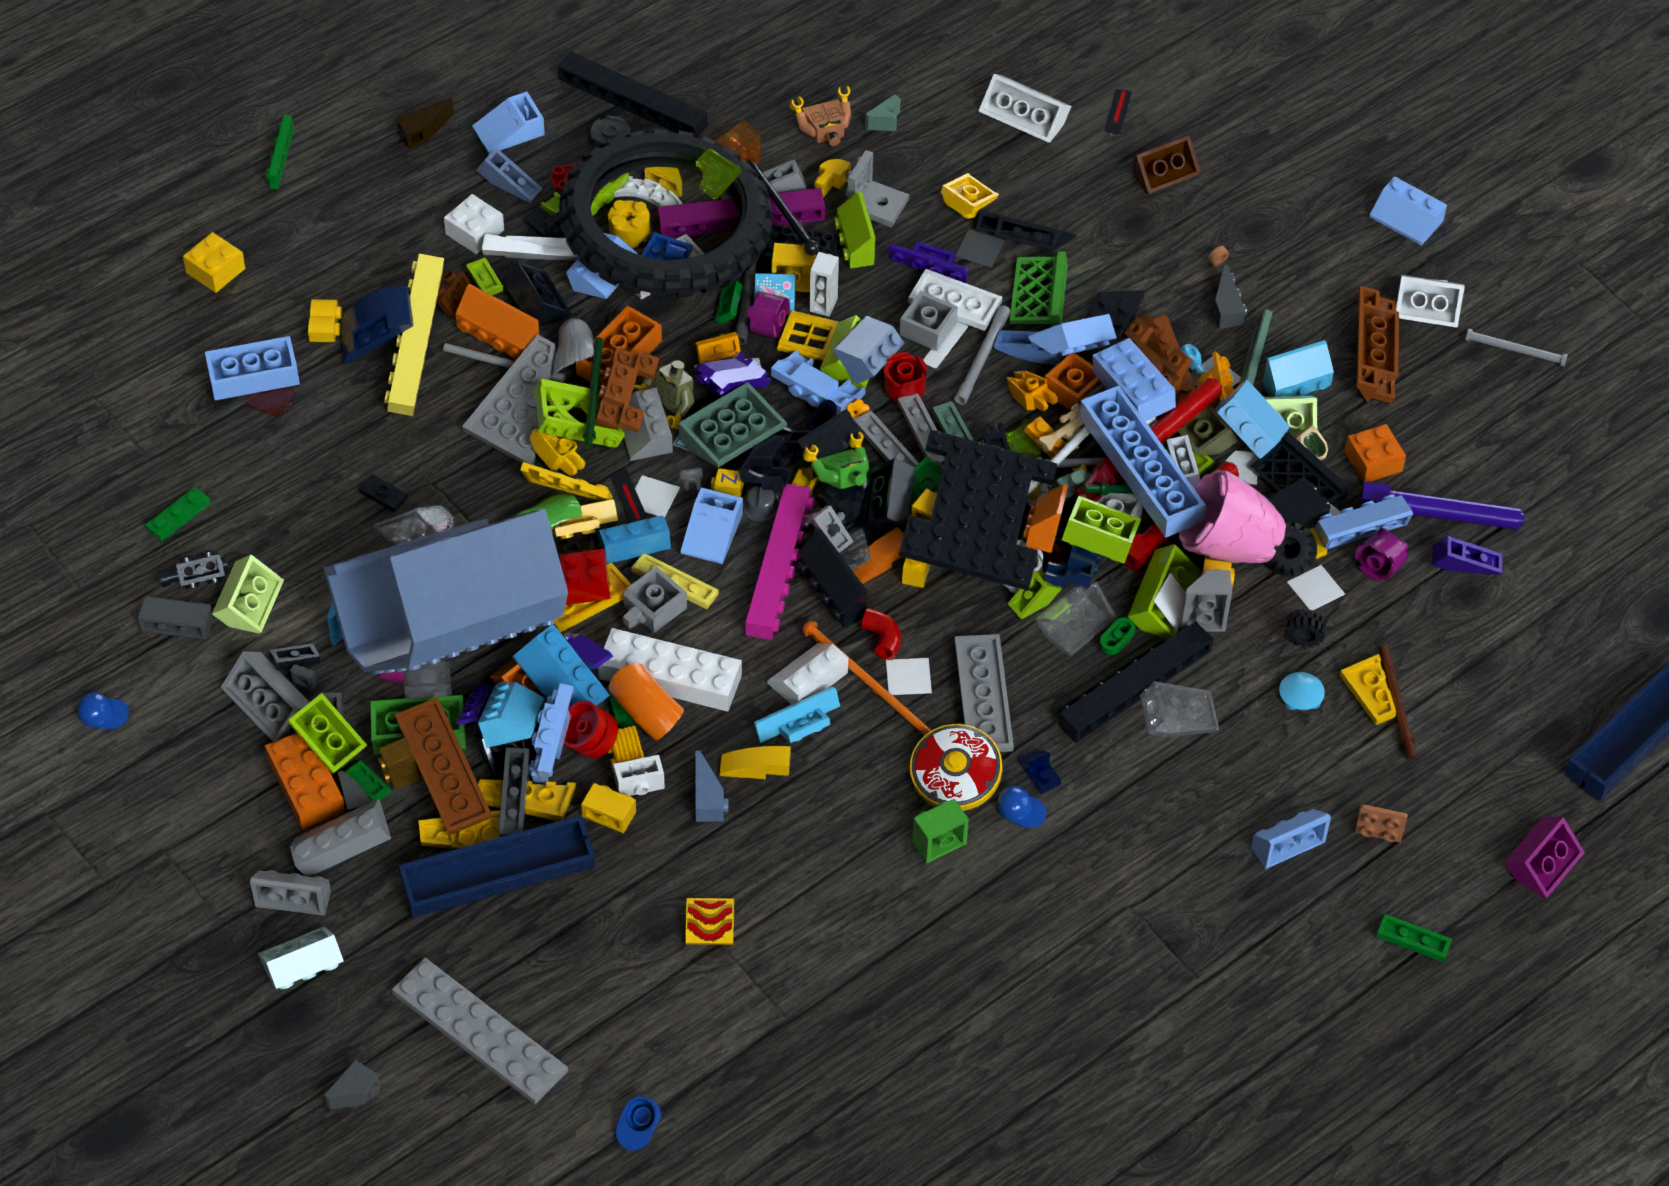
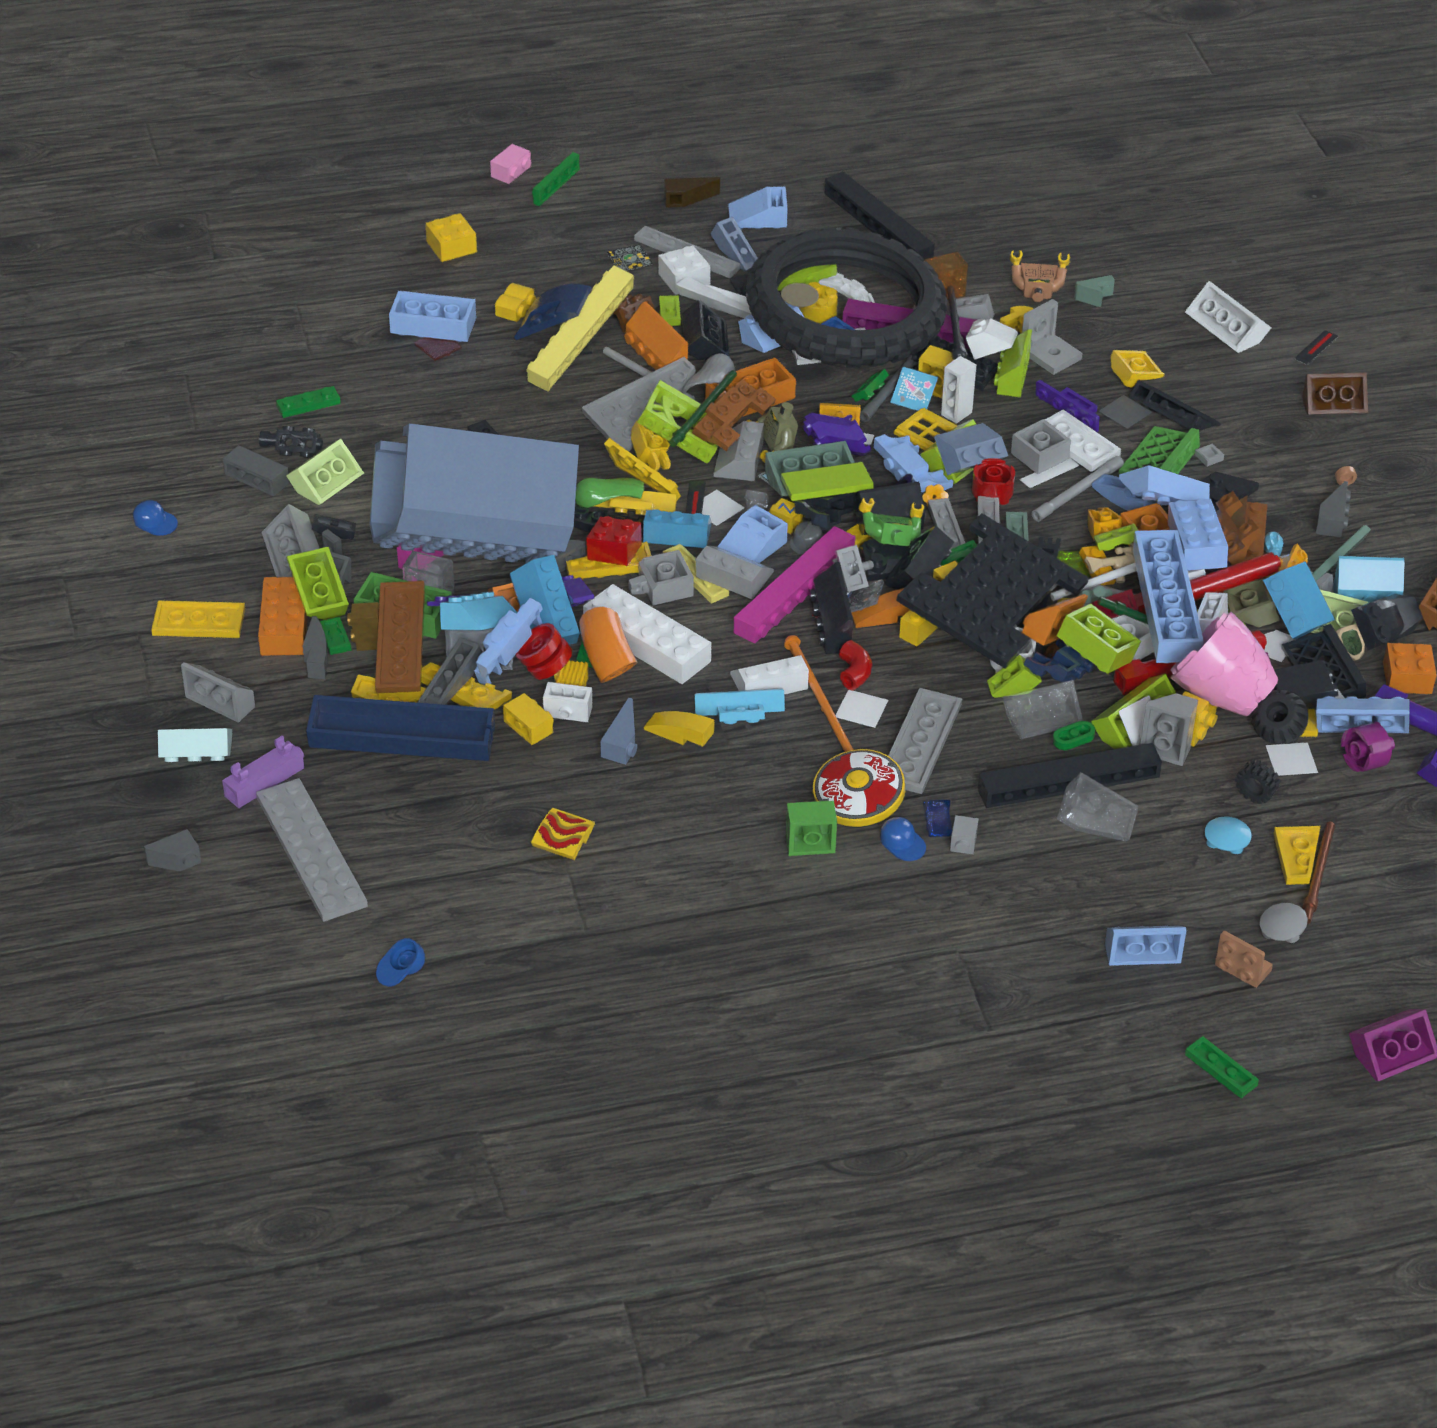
camera: 25 degrees right, 10 degrees down
light grey slope [290,799,391,877] -> none
yellow slope [645,167,682,197] -> none
clear neon green tile [696,148,742,200] -> none
magenta brick [747,291,790,338] -> none
none -> yellow tile [152,601,245,638]
none -> medium lavender brick [222,736,304,808]
none -> bright pink brick [490,144,531,184]
none -> sticker [607,244,653,271]
none -> light grey tile [634,226,740,278]
none -> light grey slope [695,546,774,599]
none -> dark tan sticker [781,283,819,307]
none -> lime tile [781,462,873,501]
none -> light grey brick [950,815,979,854]
none -> white slope [966,319,1018,359]
none -> lime plate [1094,524,1138,551]
none -> light grey tile [1195,444,1224,466]
none -> light grey dish [1260,903,1308,943]
none -> light grey tile [1316,573,1334,593]
none -> black slope [1351,593,1423,650]

